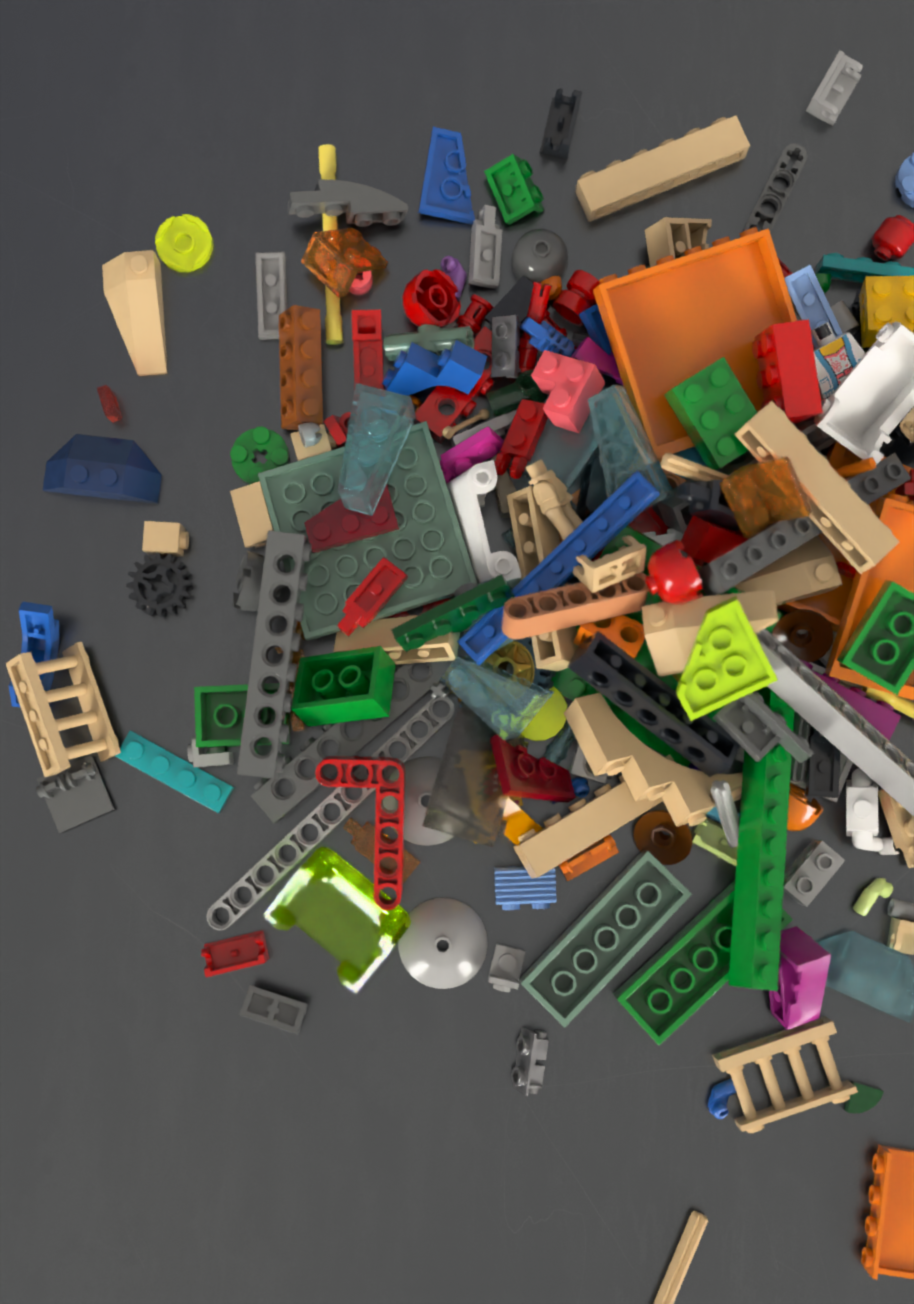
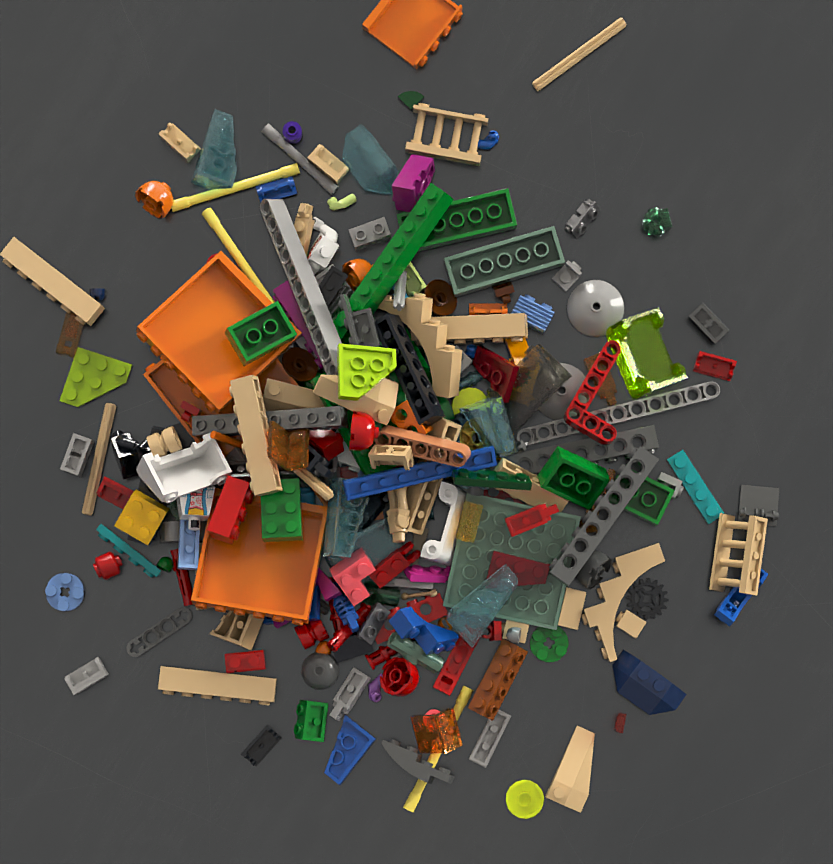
camera: 150 degrees left, 0 degrees up
none -> red brick [225,650,266,673]
none -> clear yellow hinge [455,501,483,543]
none -> reddish brown tile [492,282,515,304]
none -> tan arch [581,543,665,662]
none -> clear green brick [642,207,672,236]

